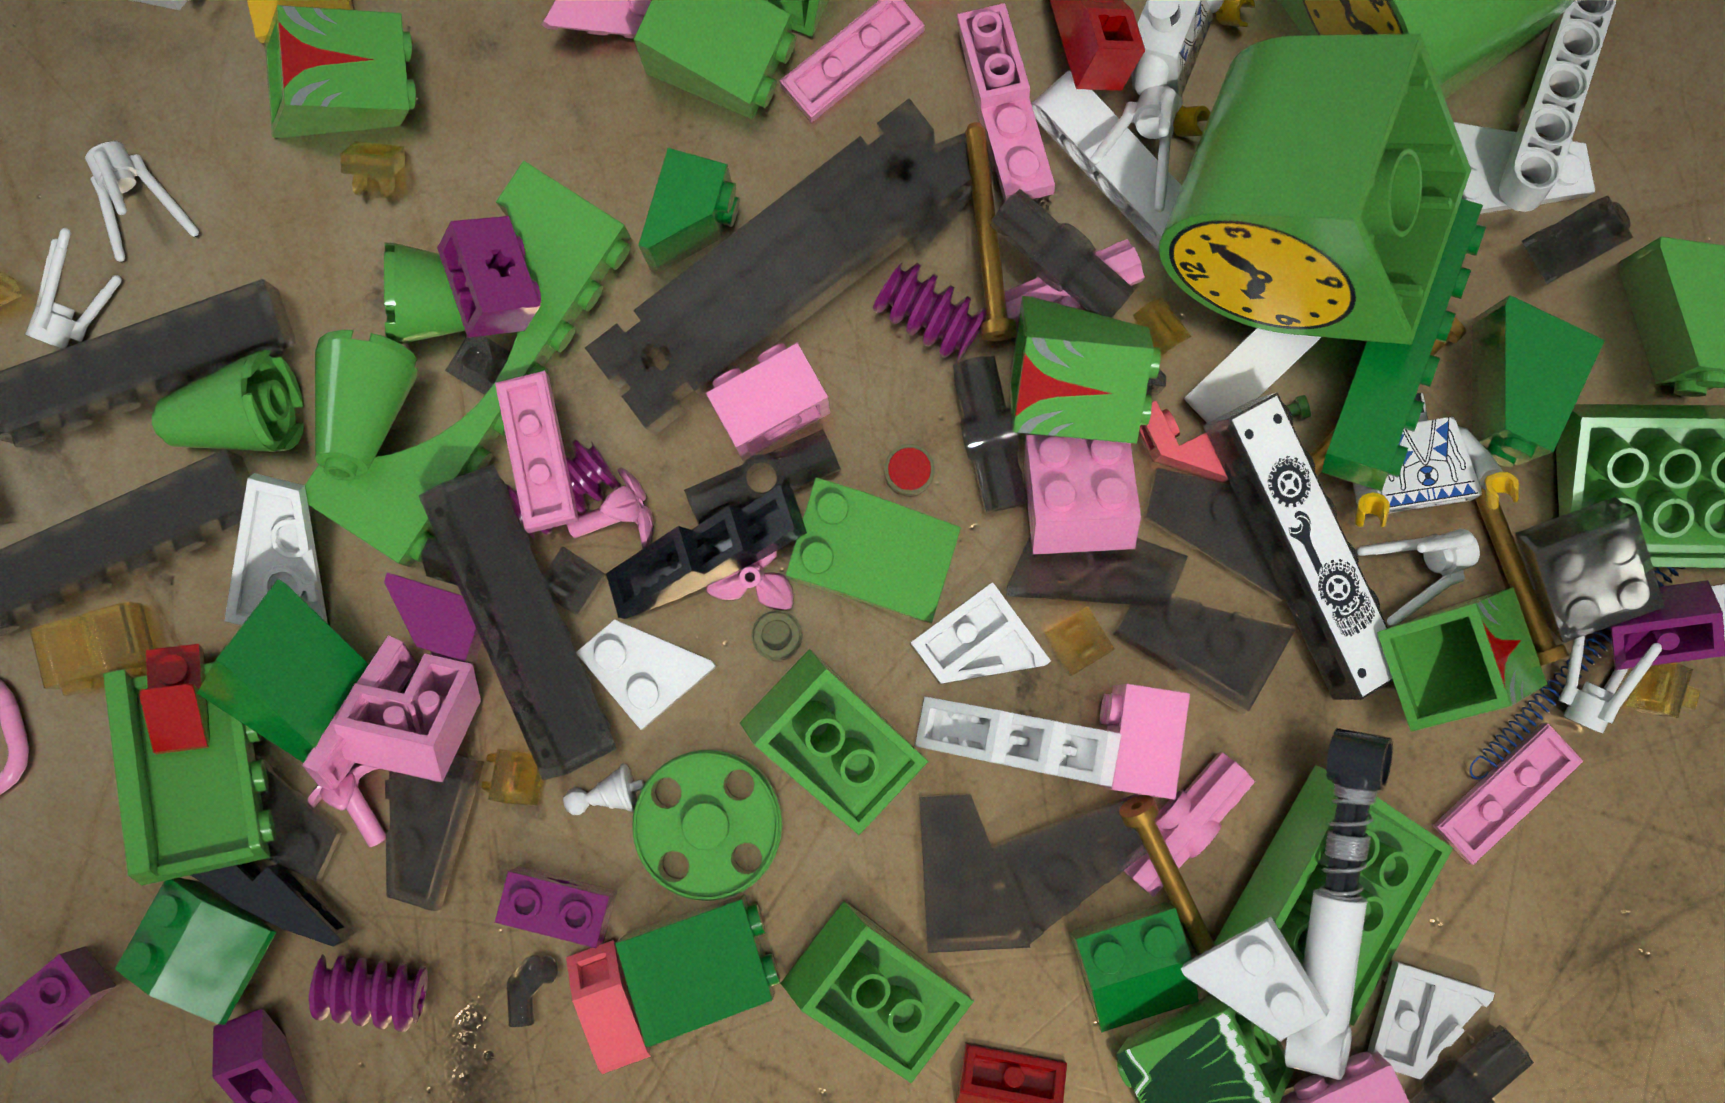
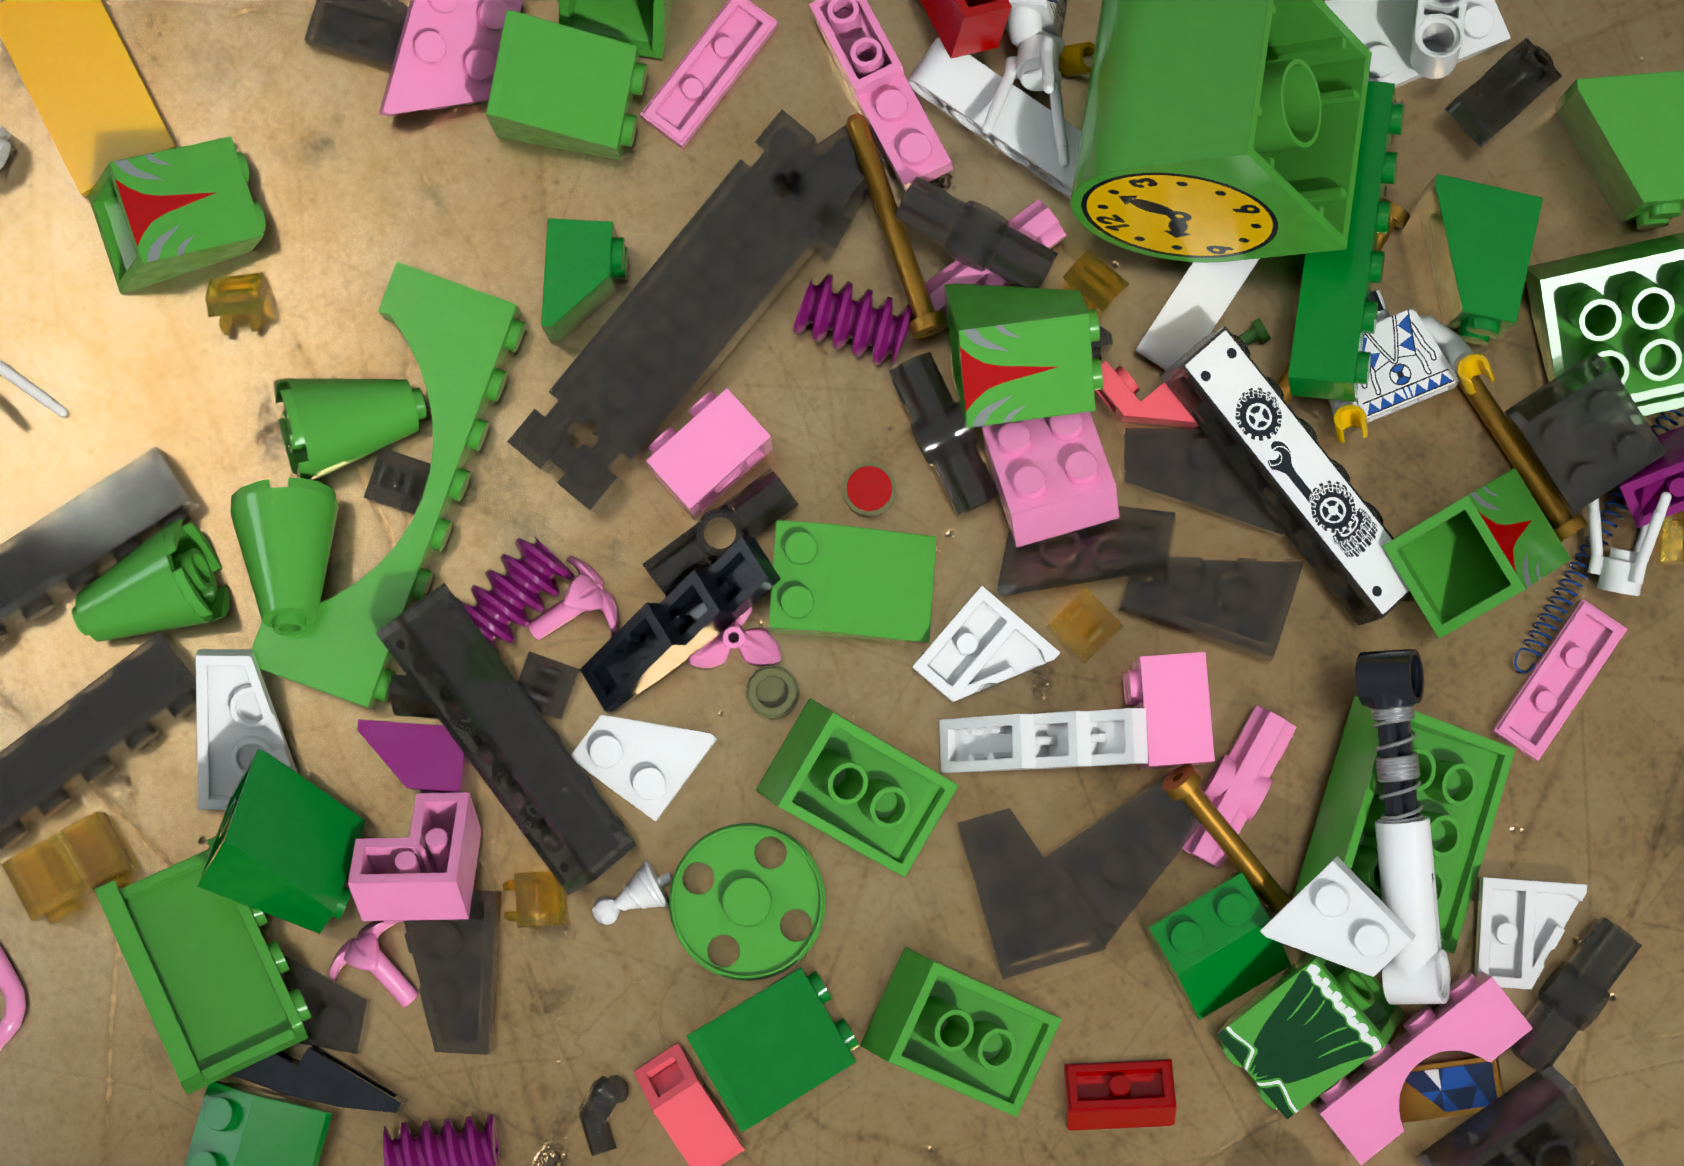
camera: 15 degrees left, 0 degrees up
red slope [139,644,209,754] -> none
bright pink tile [302,635,417,790] -> none
magenta brick [437,216,541,338] -> none
magenta brick [494,866,617,948] -> none
bright pink tile [495,371,579,533] -> none
white plant [1356,529,1480,626] -> none

